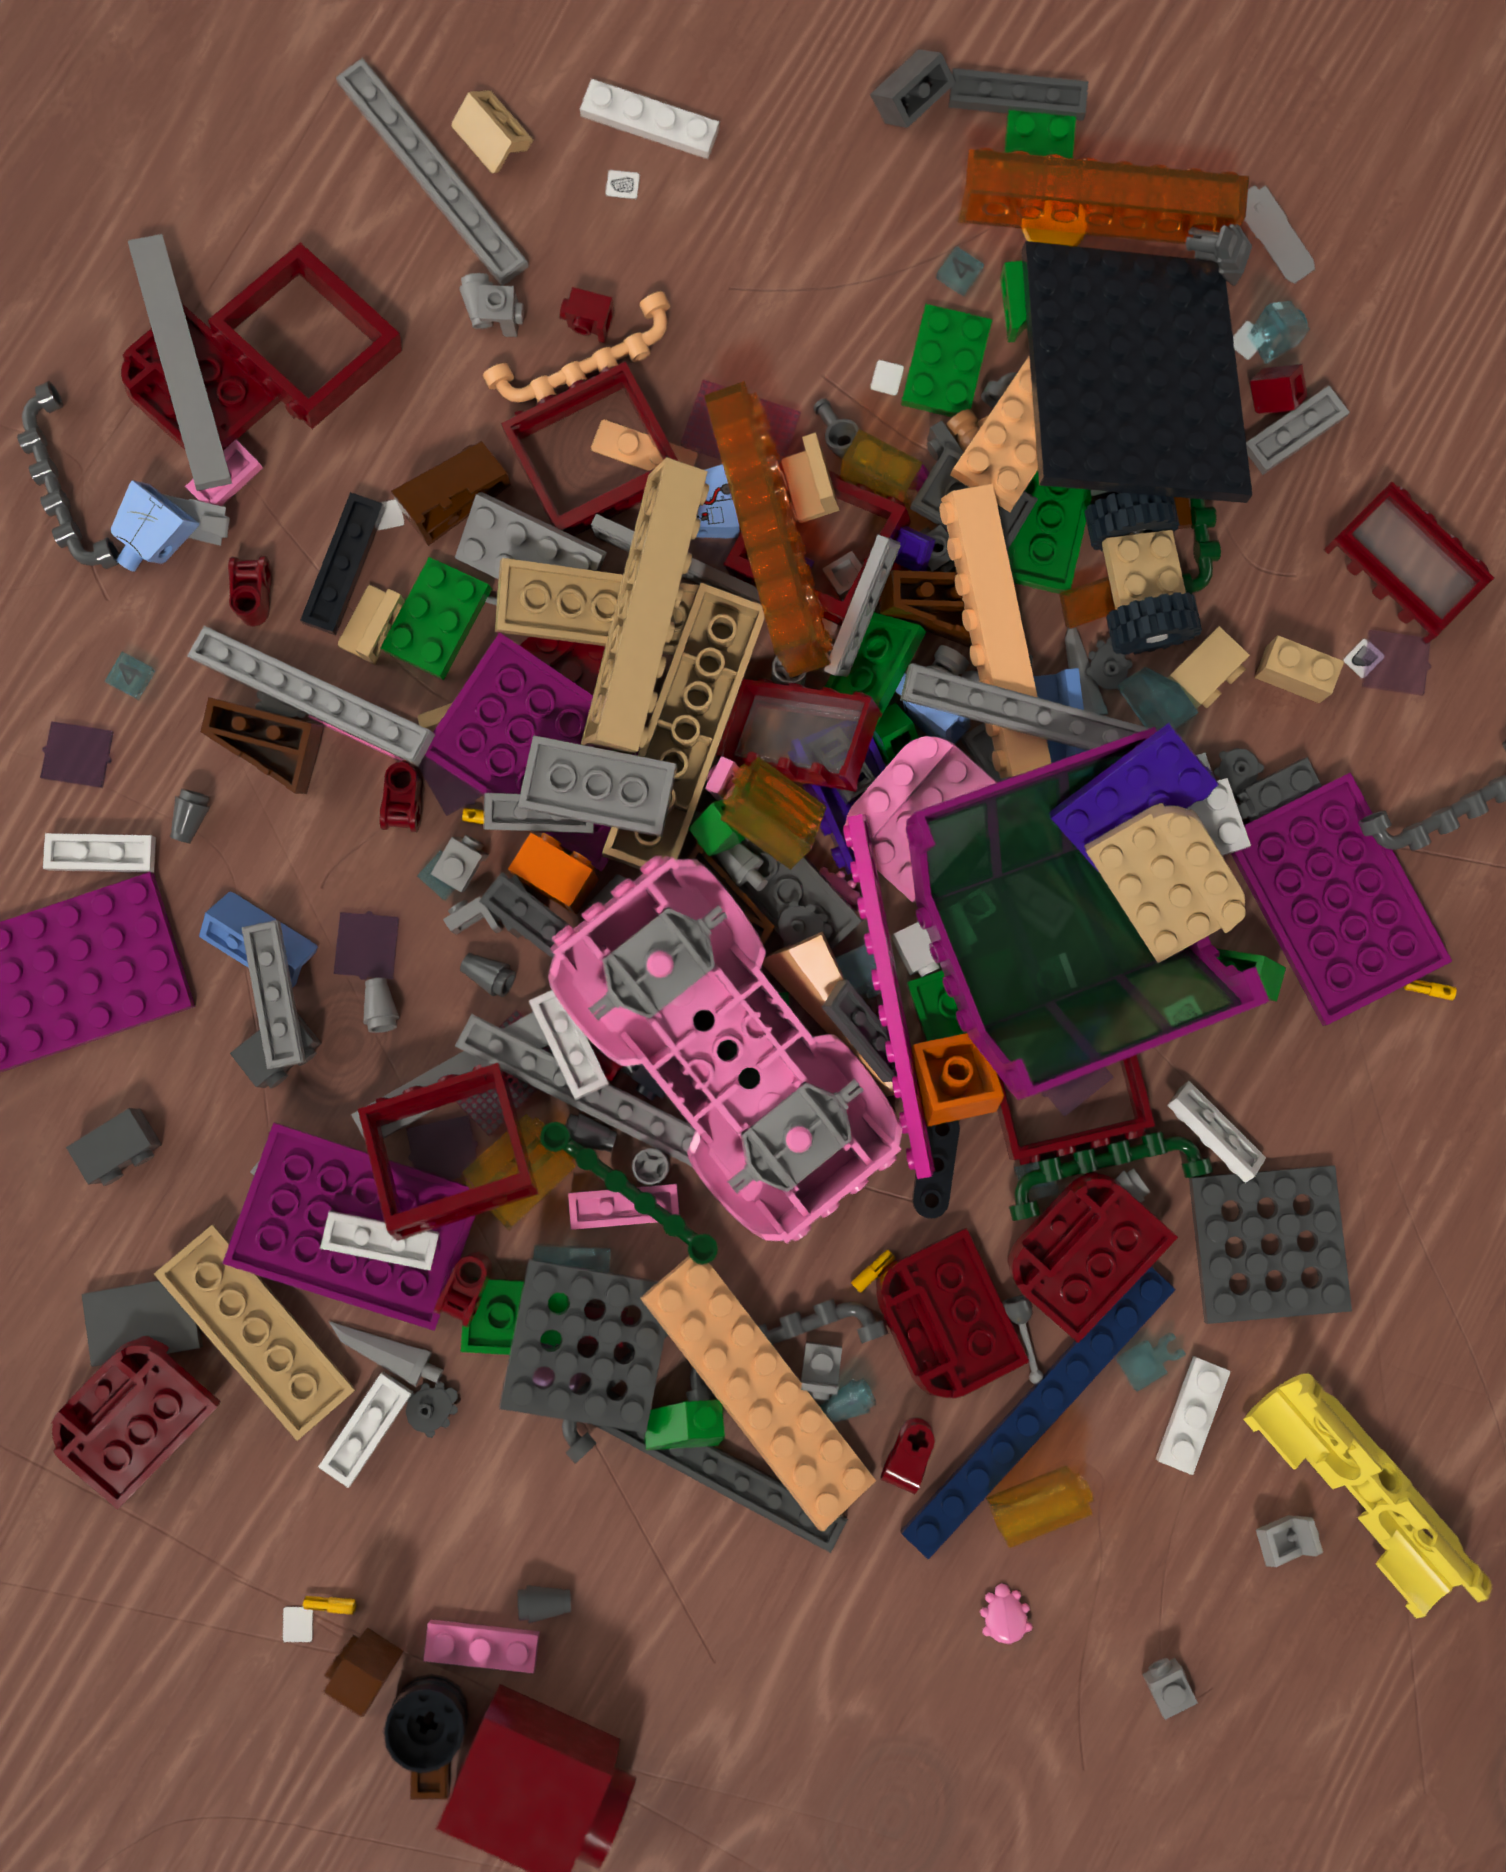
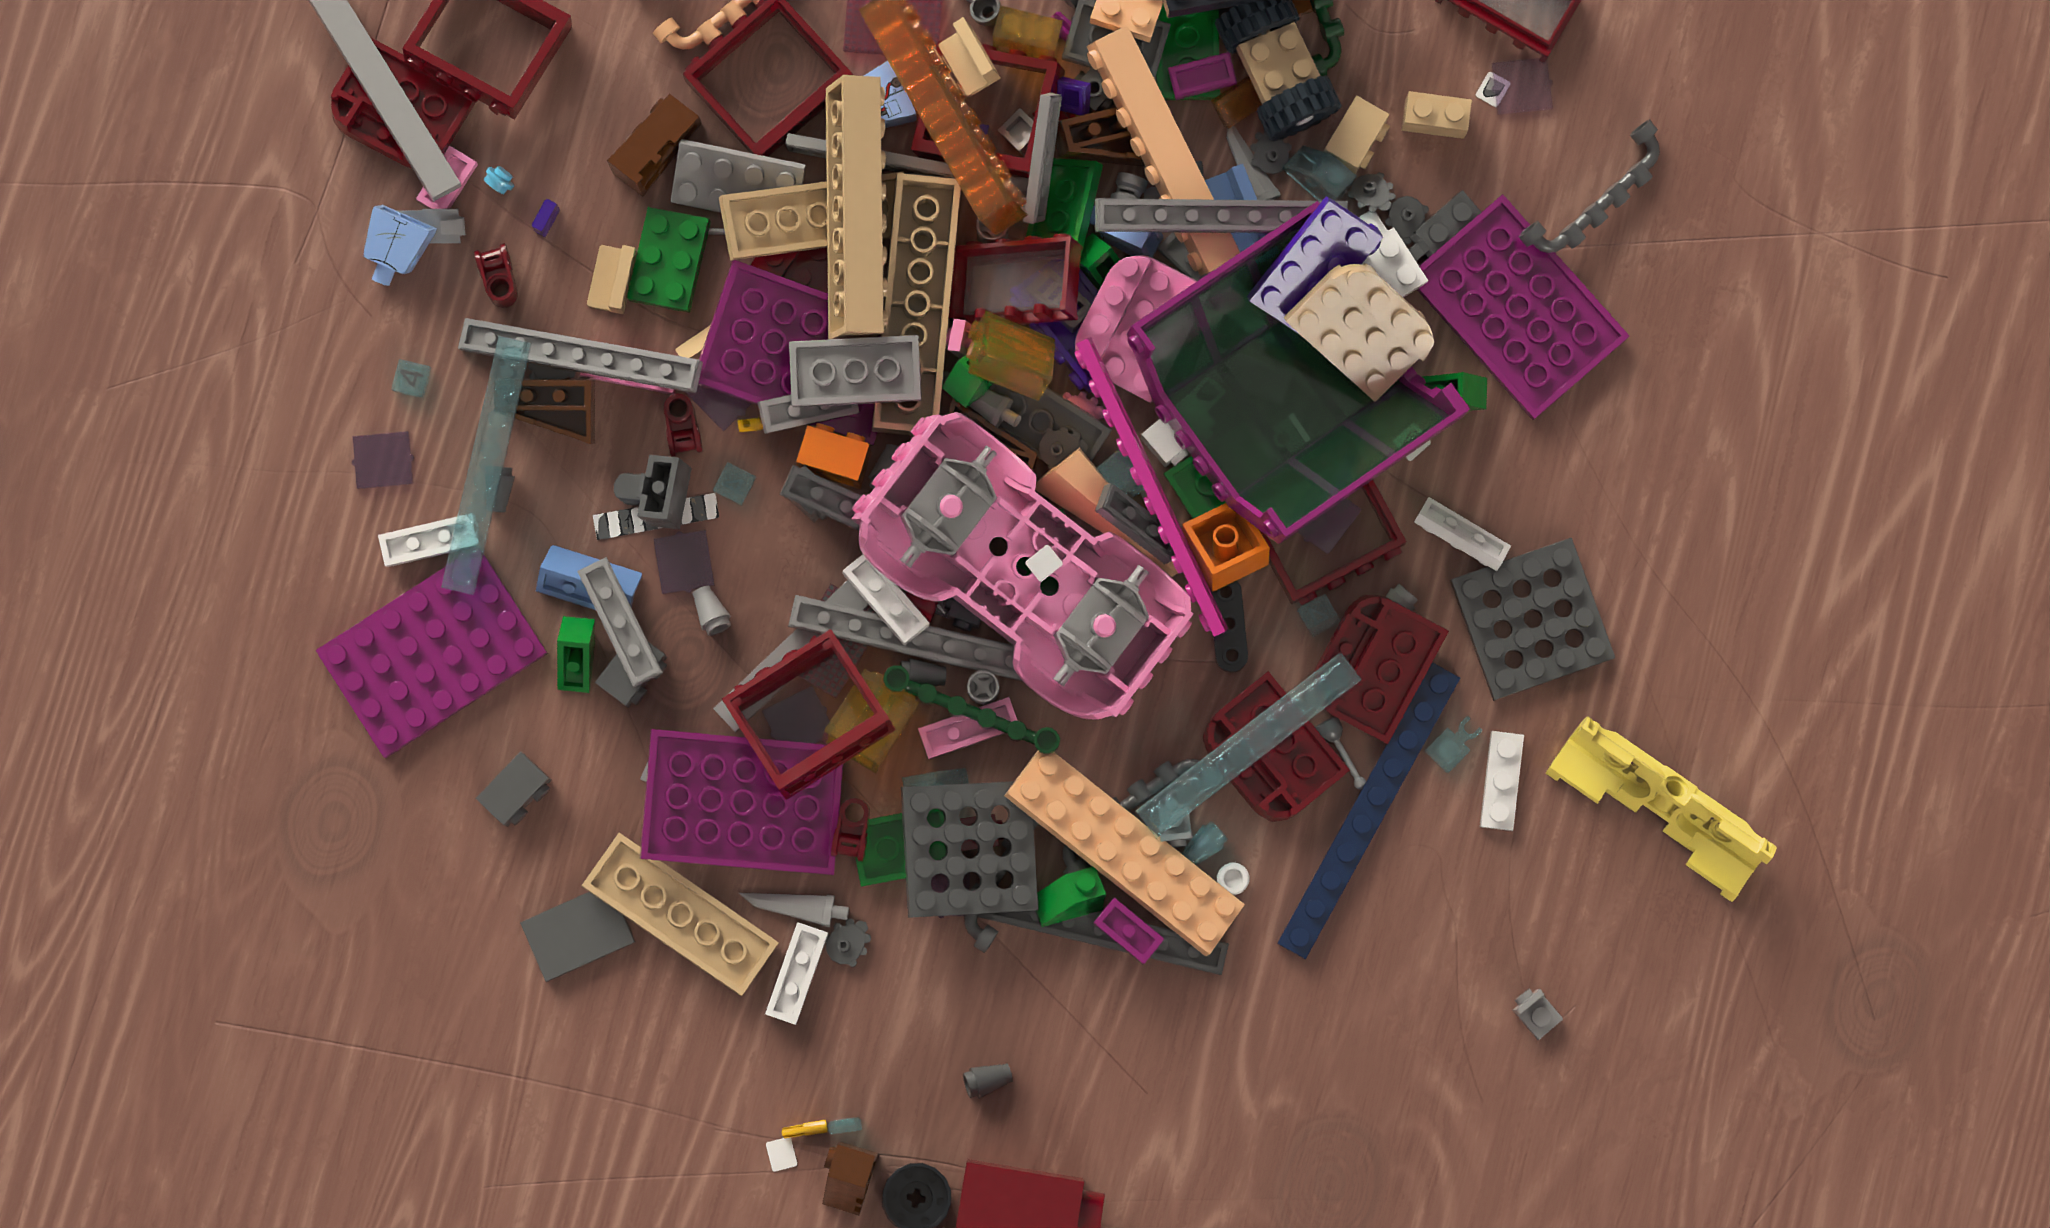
camera: 15 degrees left, 0 degrees up
dark grey bar [17,381,119,569] -> none
dark red plate [51,1336,221,1510] -> none
black plate [300,492,385,635] -> none
white plate [320,1210,439,1270] -> none
white sticker [377,500,404,531] -> none
bright pink plate [424,1619,540,1673] -> none
light grey bracket [431,835,489,892] -> none
light grey bracket [443,896,503,935] -> none
dark grey cone [460,953,516,997] -> none
light nougat piece [591,419,698,471] -> none
yellow pin [850,1250,895,1293] -> none
dark red piece [880,1417,935,1494] -> none
bright pink piece [980,1583,1033,1644] -> none
clear yellow brick [986,1465,1094,1548] -> none
dark green bar [1009,1131,1213,1221] -> none
light grey bracket [1256,1515,1323,1567] -> none
yellow pin [1404,980,1457,1001] -> none
none -> clear light blue plate [441,336,532,595]
none -> medium azure plate [484,166,514,195]
none -> dark purple tile [531,199,560,238]
none -> green slope [557,616,595,693]
none -> sticker [593,493,720,540]
none -> dark grey brick [614,455,692,529]
none -> clear light blue tile [828,1117,863,1134]
none -> white sticker [1025,545,1063,582]
none -> magenta panel [1093,898,1164,965]
none -> clear light blue plate [1136,653,1361,838]
none -> magenta tile [1168,52,1237,100]
none -> white tile [1217,862,1249,895]
none -> dark grey piece [1348,172,1396,212]

